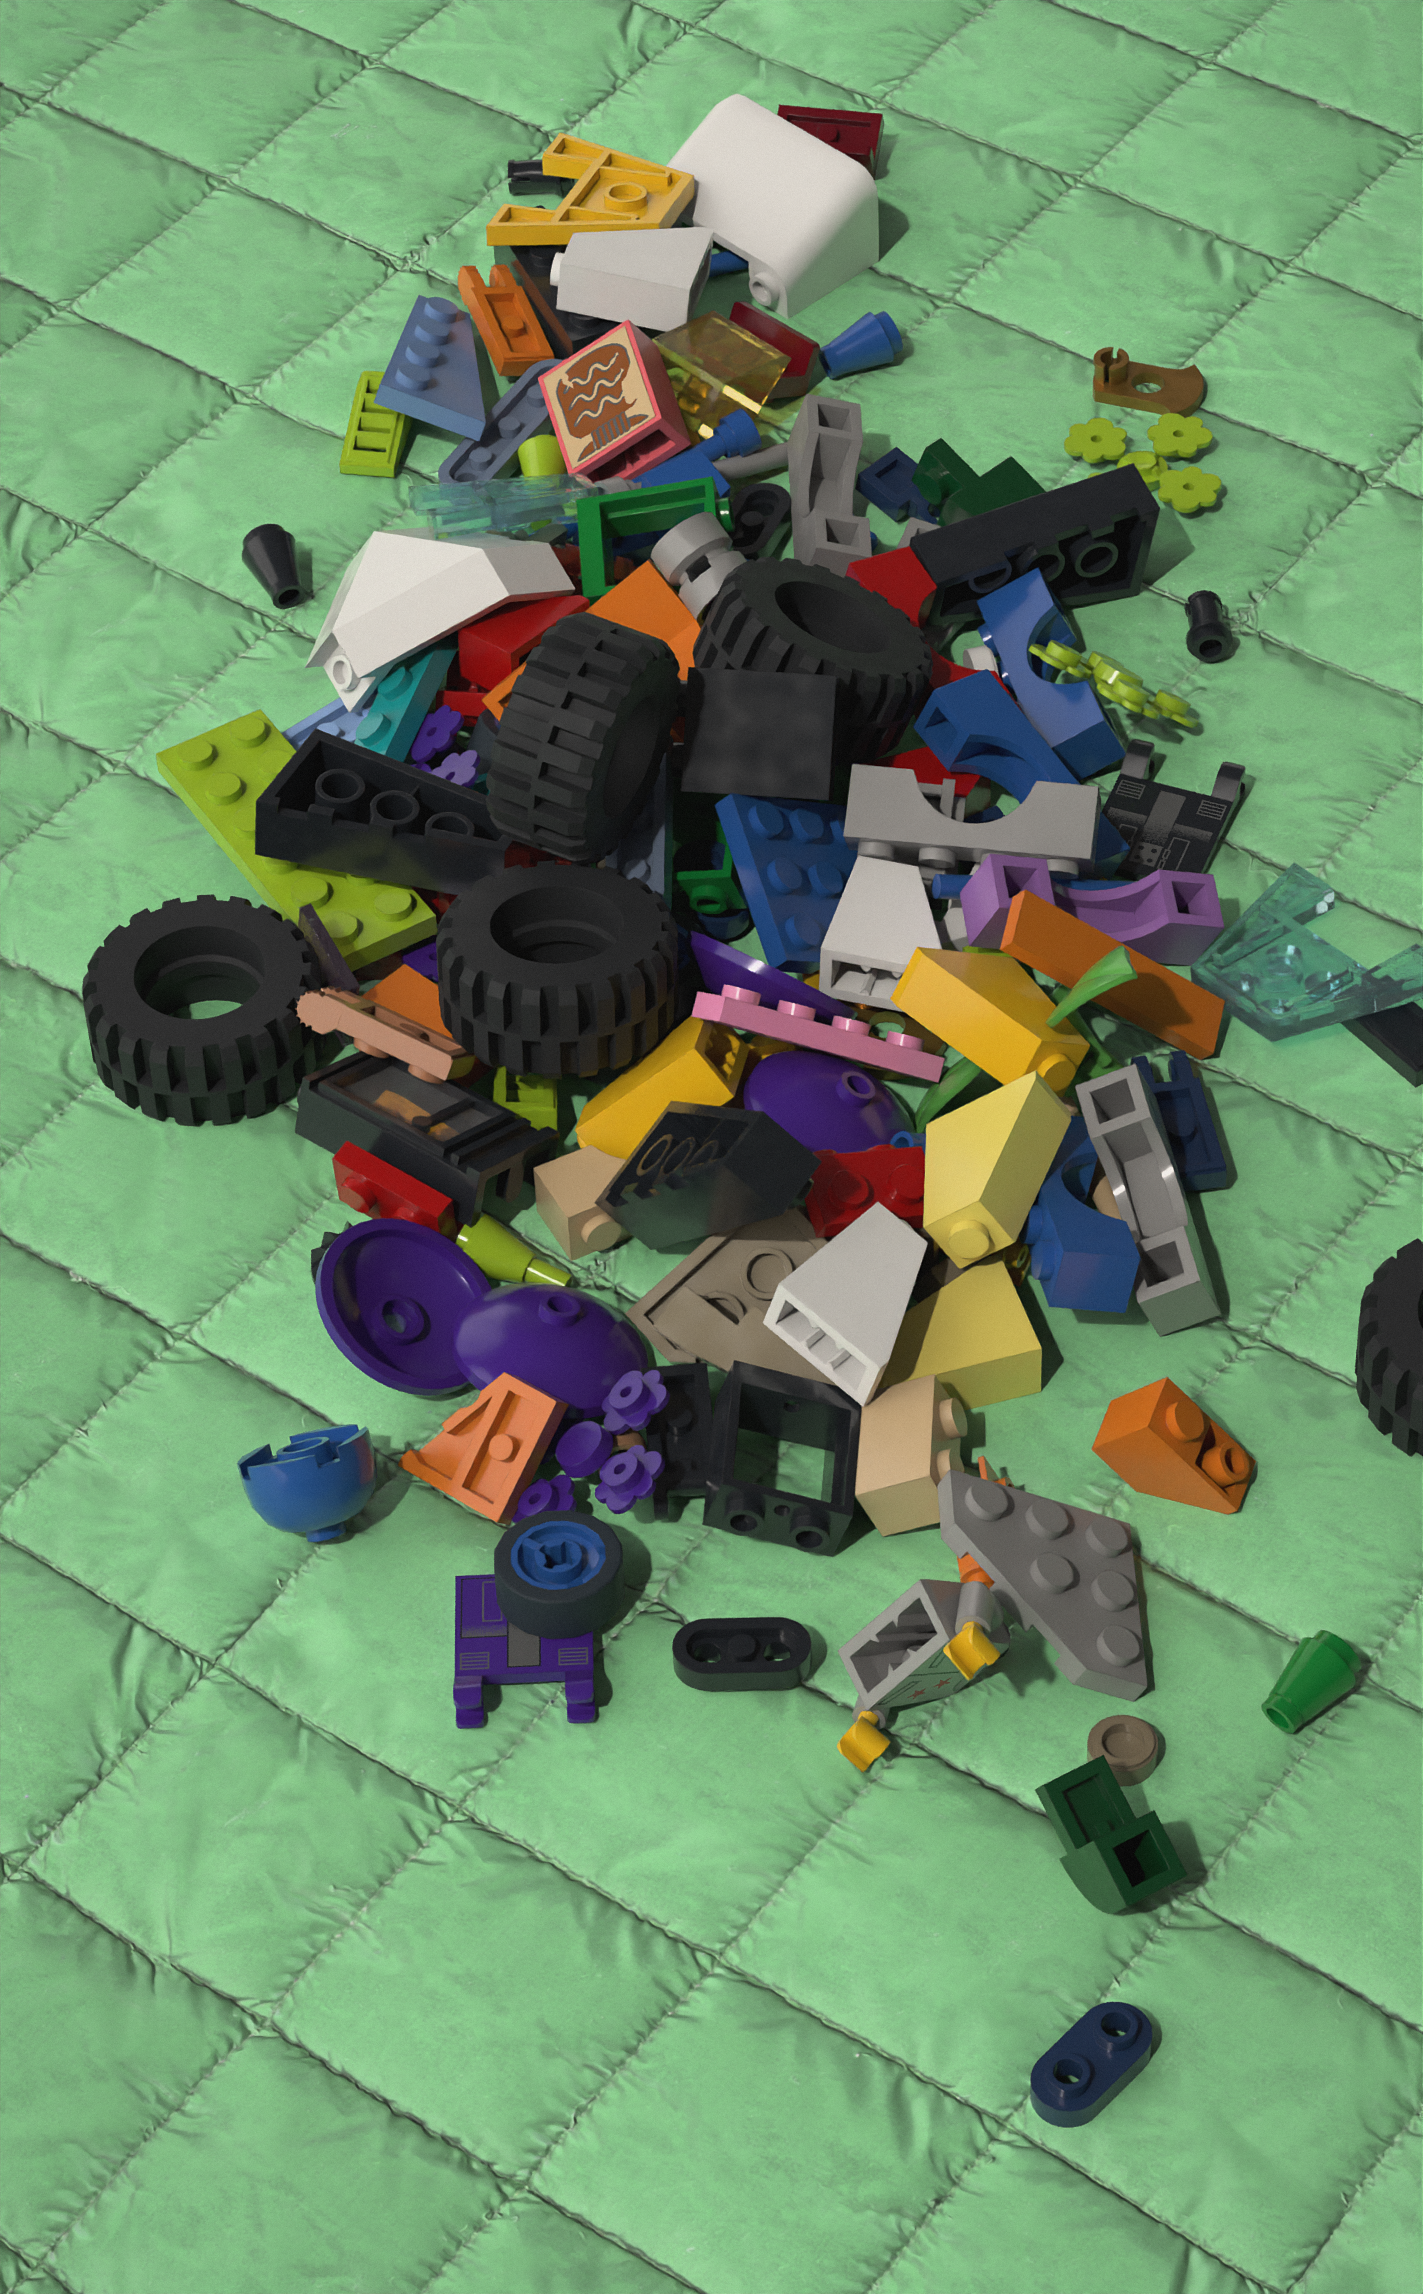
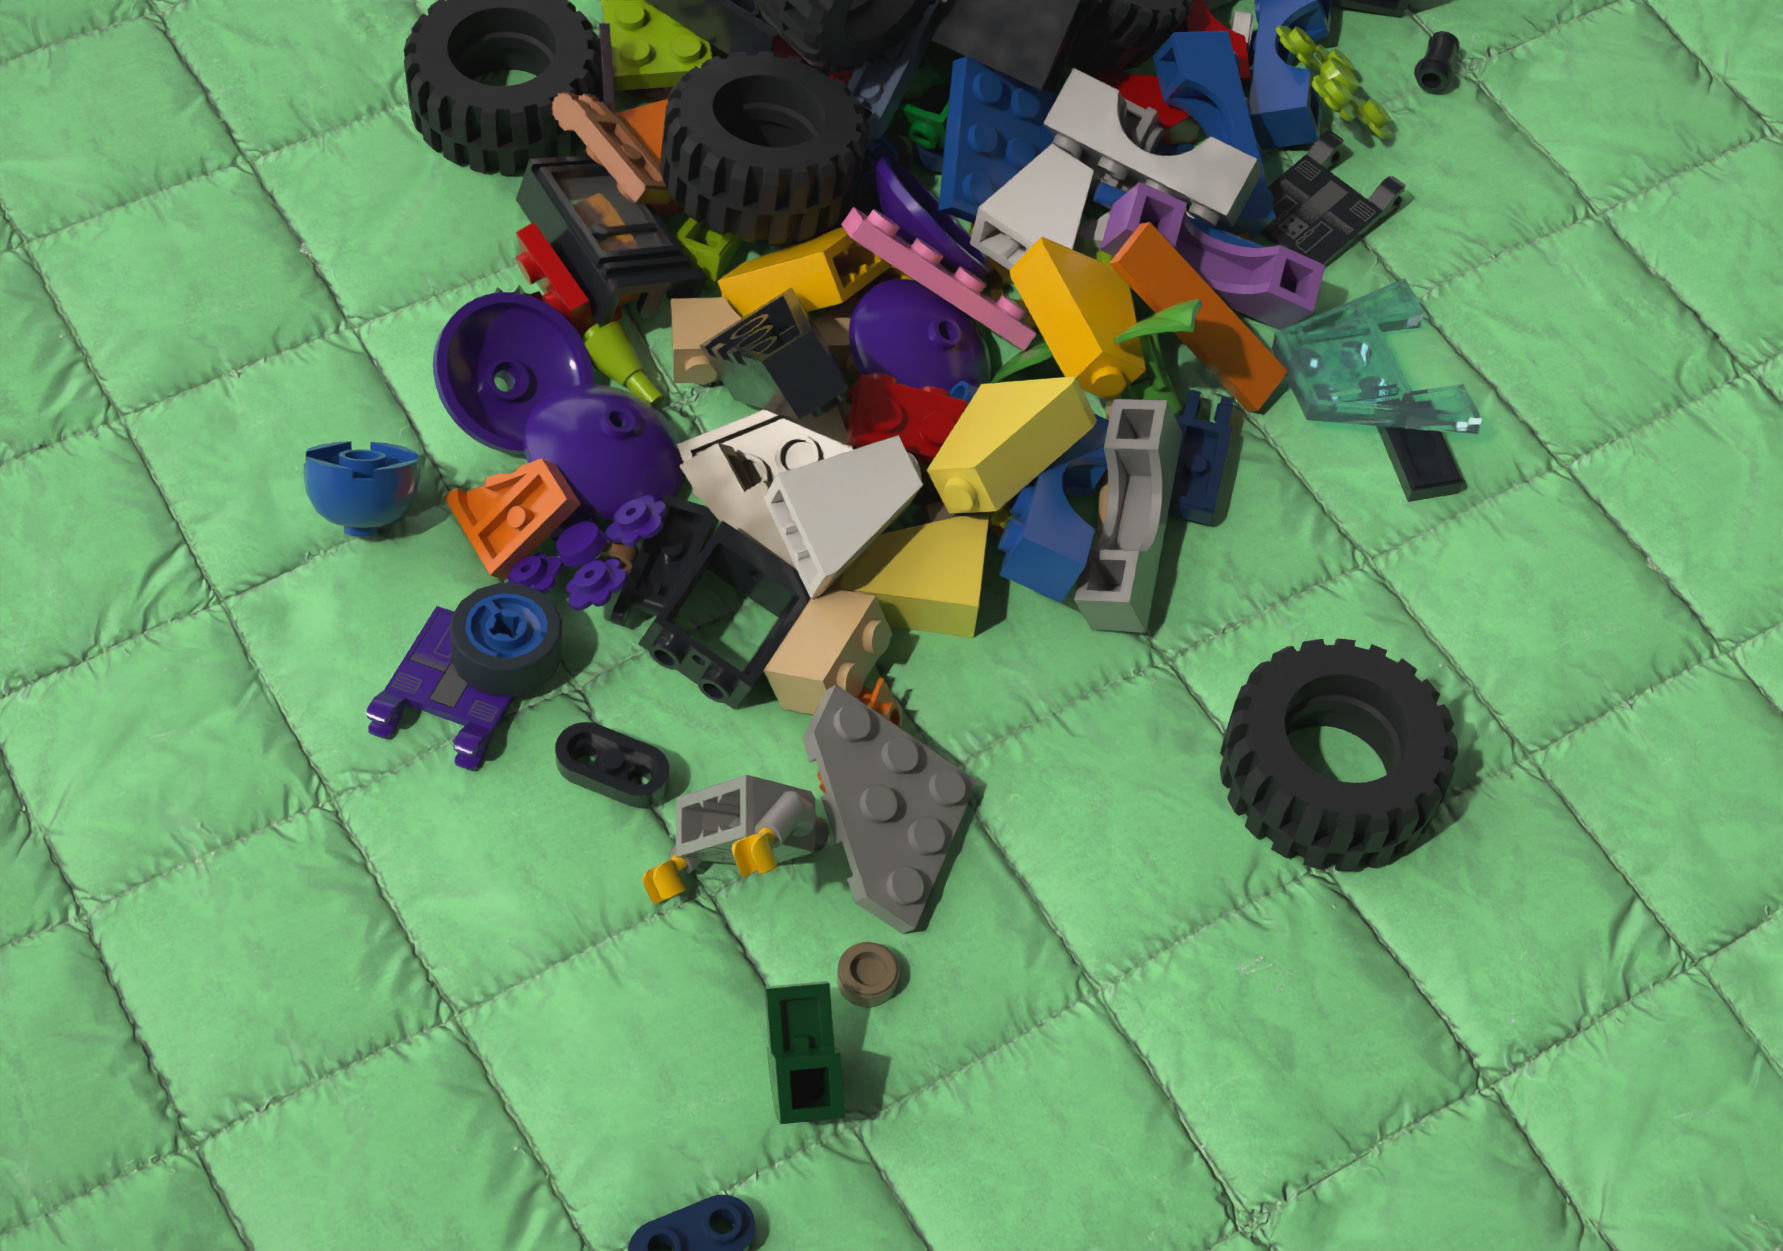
camera: 15 degrees right, 10 degrees up
orange slope [1091,1377,1256,1515] -> none
green cone [1261,1630,1361,1734] -> none

